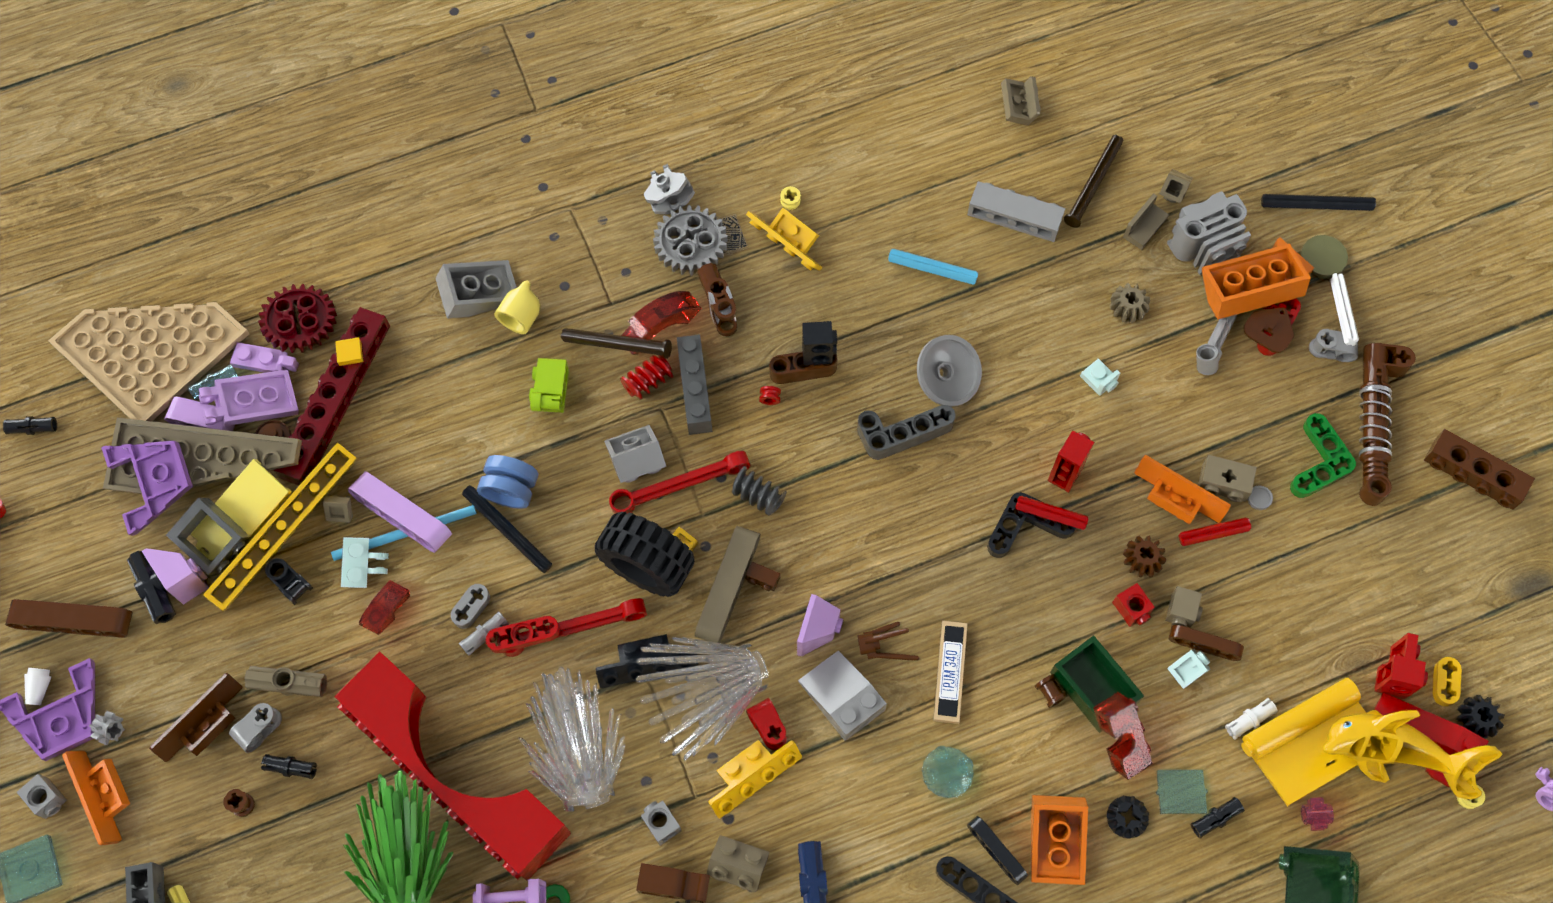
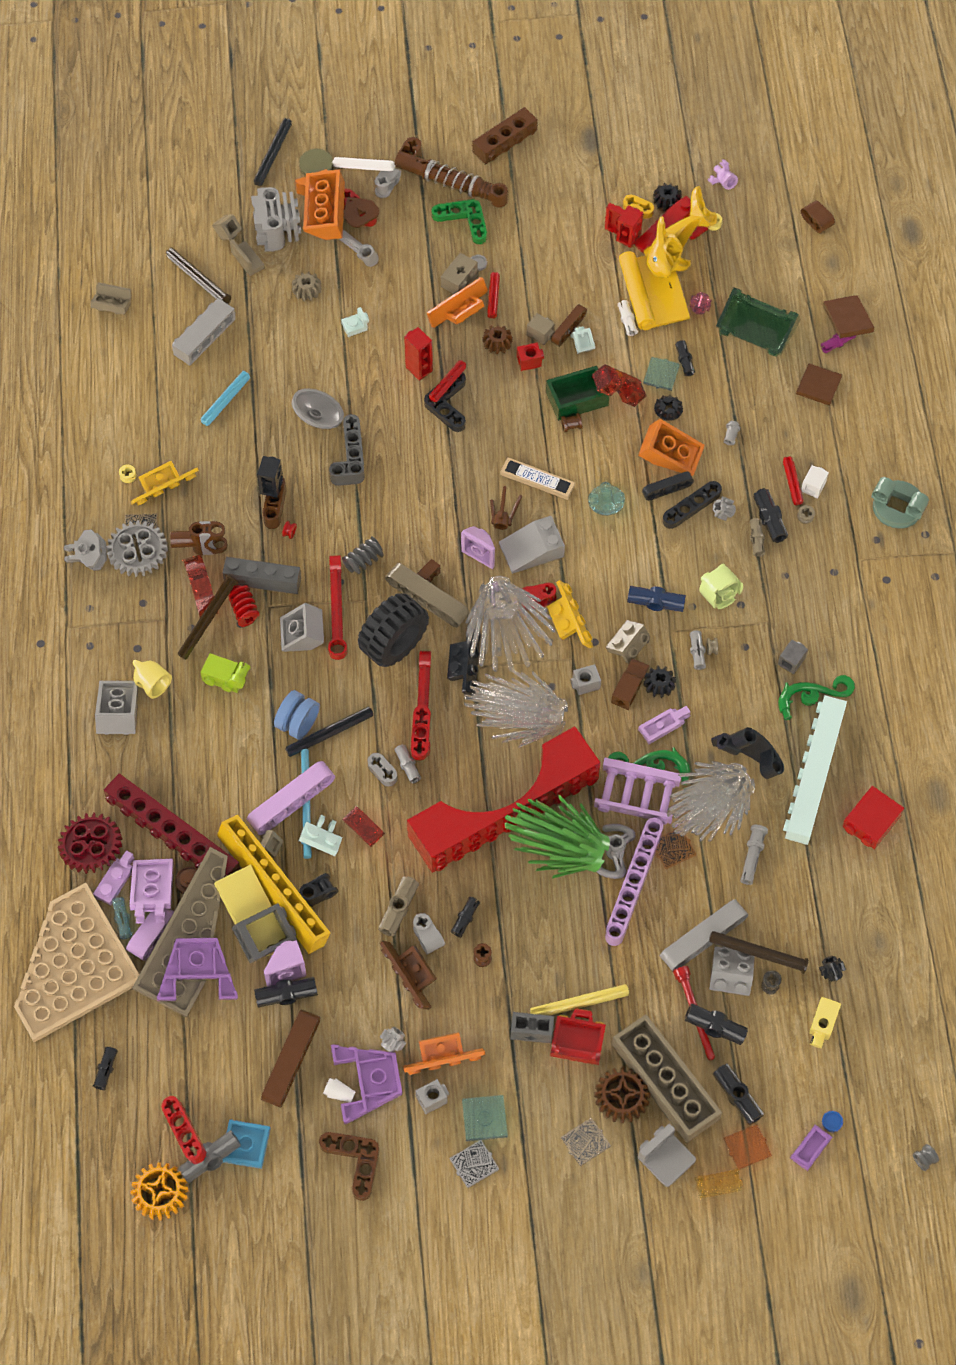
camera: 75 degrees left, 5 degrees down
yellow tile [335,337,363,366] -> none

